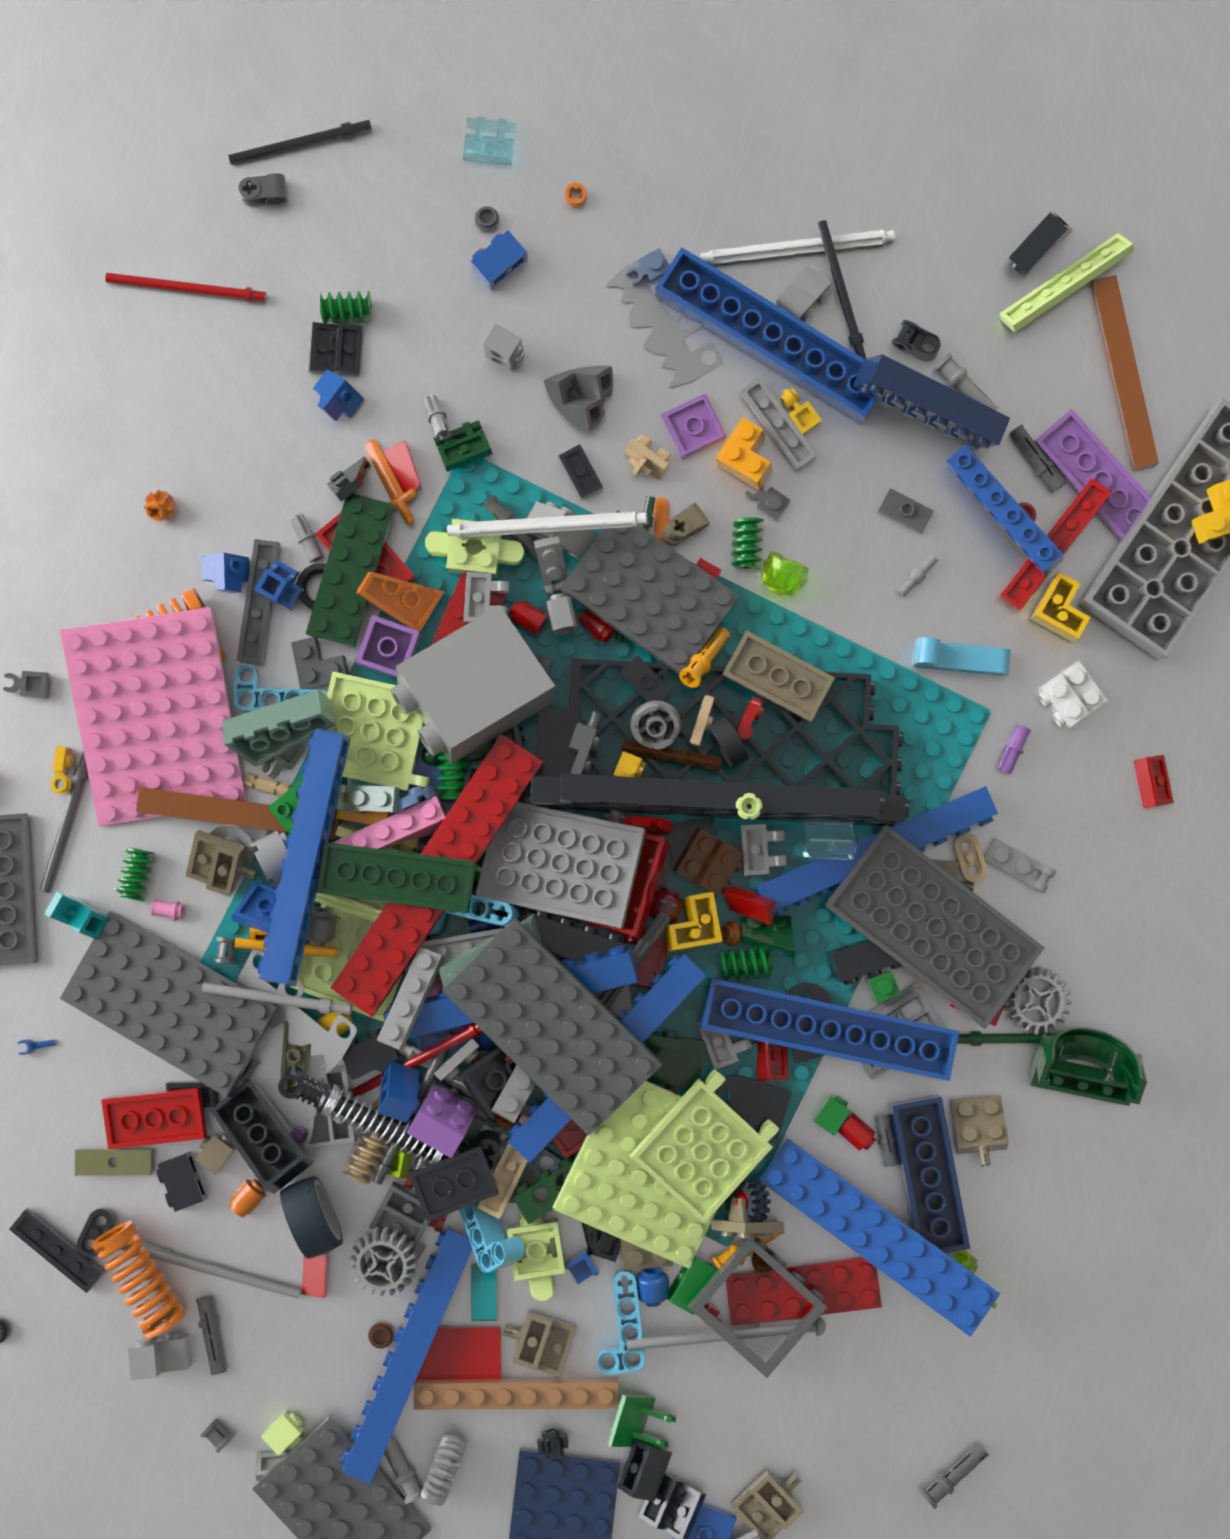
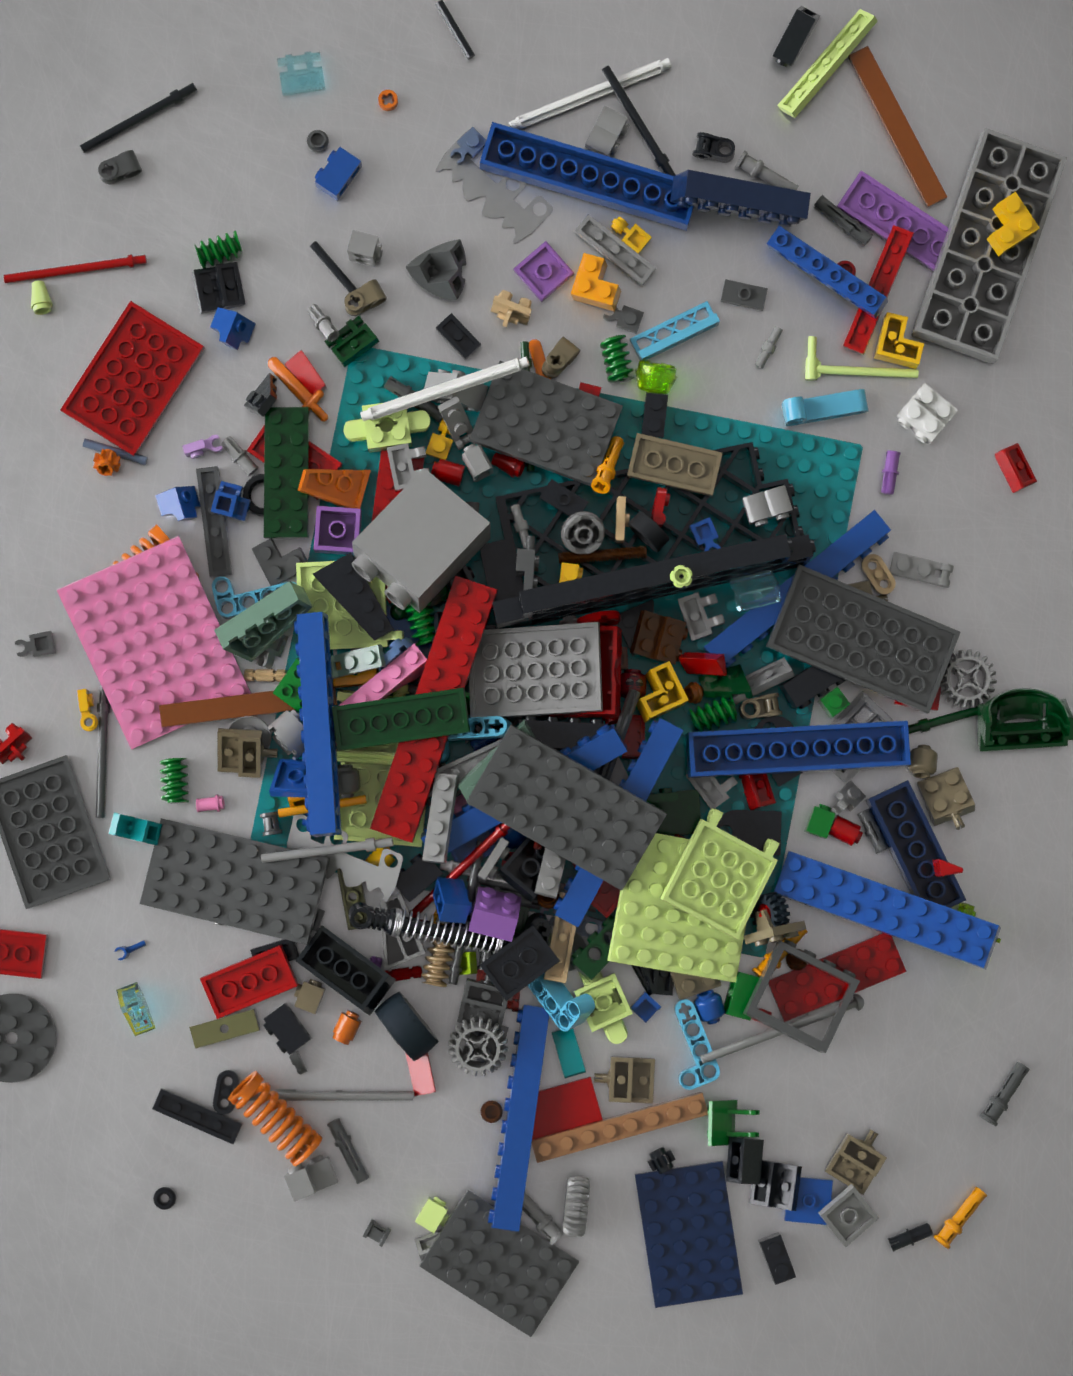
camera: 20 degrees left, 0 degrees up
none -> yellowish green cone [31,281,53,315]
none -> red plate [60,301,205,456]
none -> sand blue bar [83,438,148,465]
none -> clear light blue slope [116,982,156,1036]
none -> lavender plate [182,435,223,459]
none -> dark grey tile [289,1052,307,1075]
none -> black bar [310,241,357,293]
none -> black wing [313,553,394,640]
none -> dark tan piece [344,279,387,316]
none -> red axle [385,966,423,981]
none -> yellow plate [426,418,453,460]
none -> black bar [435,0,475,60]
none -> light grey bar [511,504,529,549]
none -> medium azure fence [630,301,720,363]
none -> black brick [641,392,668,439]
none -> blue plate [689,517,721,552]
none -> light grey plate [732,658,794,704]
none -> dark tan piece [739,693,783,720]
none -> light grey brick [742,485,793,527]
none -> yellowish green bar [805,336,919,381]
none -> light grey plate [832,781,866,815]
none -> dark tan head [908,745,938,779]
none -> red slope [933,859,963,877]

